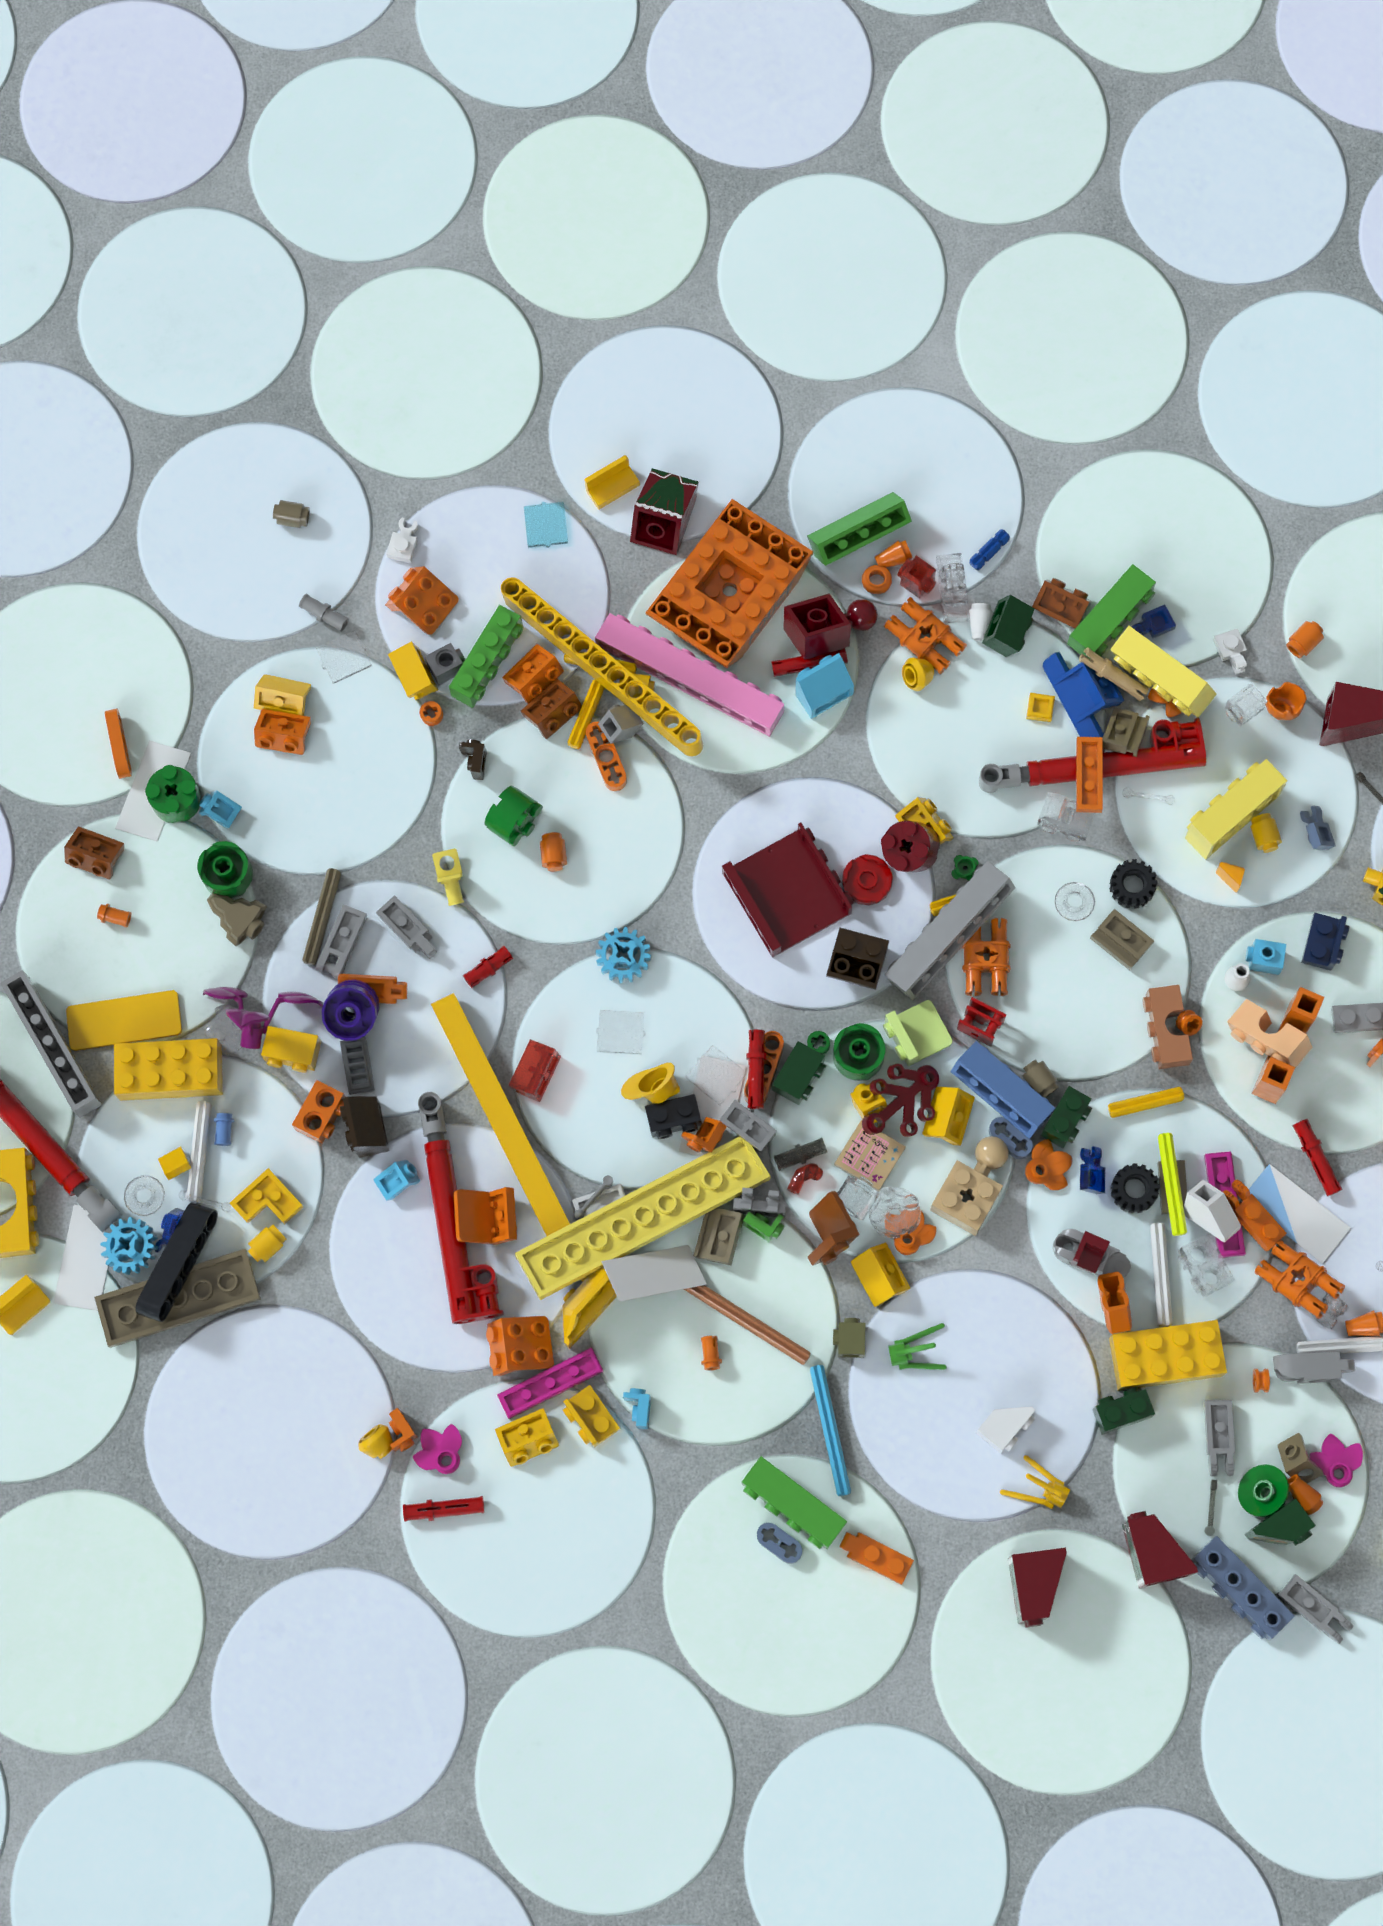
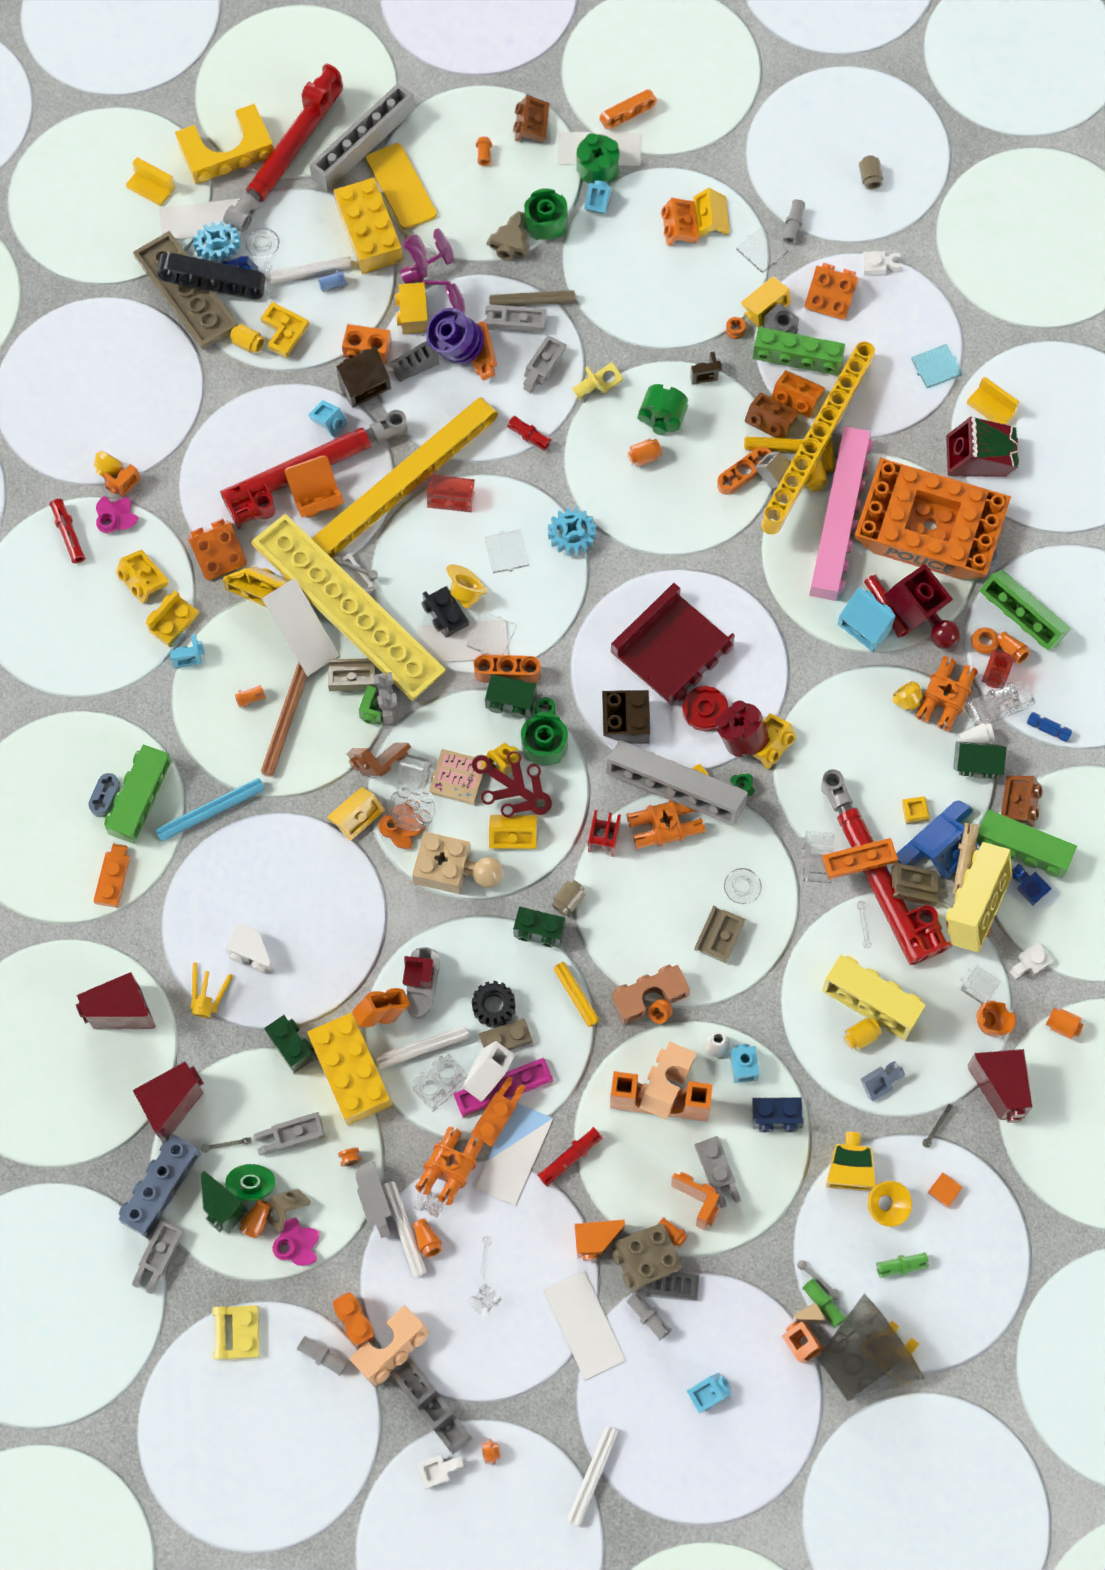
camera: 70 degrees right, 5 degrees down
yellow tile [158,1146,191,1180] -> none
dark pink tile [497,1347,604,1419] -> none
orange bracket [681,1117,727,1153] -> none
light grey hinge [719,1100,777,1152] -> none
red pin [746,1029,767,1109] -> none
clear smoke pin [773,1137,828,1171] -> none
clear red arm [787,1163,823,1195] -> none
olive brick [833,1318,865,1358] -> none
yellowish green bracket [883,1000,952,1067] -> none
bright green plant [888,1323,947,1370] -> none
medium blue brick [950,1041,1056,1139] -> none
sand blue beam [989,1117,1033,1159] -> none
orange plate [1025,1139,1072,1190] -> none
clear blue plate [1080,1146,1105,1194] -> none
black tyre [1109,859,1158,909] -> none
neon yellow axle [1158,1133,1187,1236] -> none
light orange slope [1216,862,1245,892] -> none

